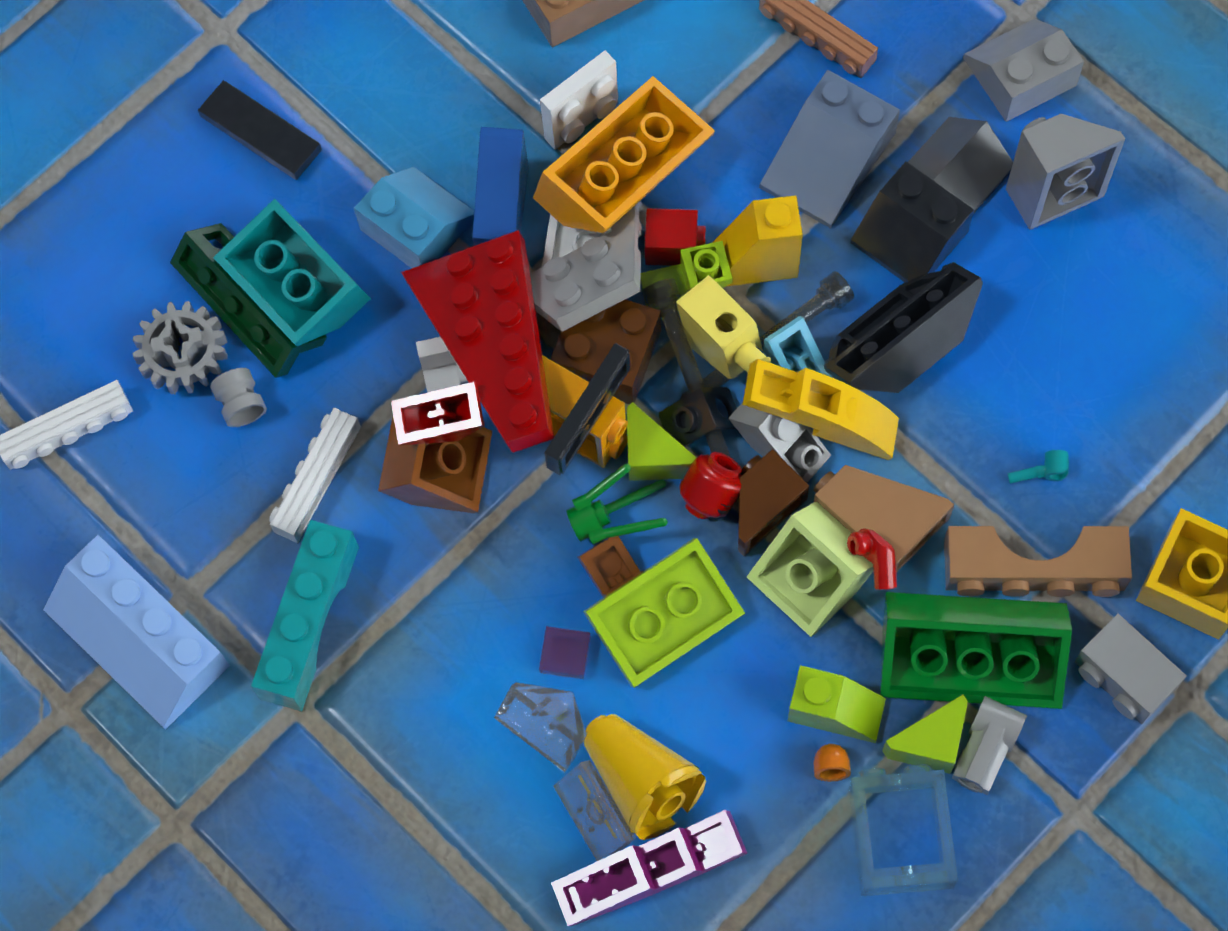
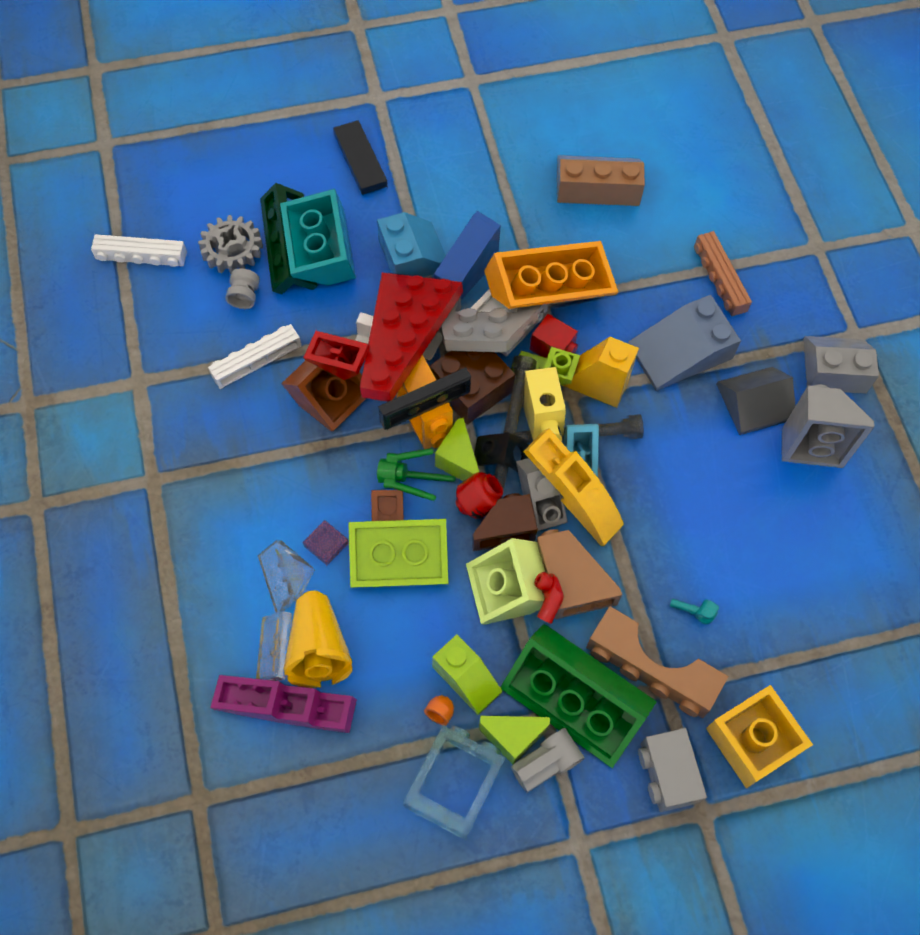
camera: 25 degrees right, 5 degrees down
light blue slope [43,535,230,730] -> none
teal arch [251,520,359,712] -> none
white plate [540,50,618,150] -> none
black wedge [824,262,983,393] -> none
black slope [850,161,974,282] -> none

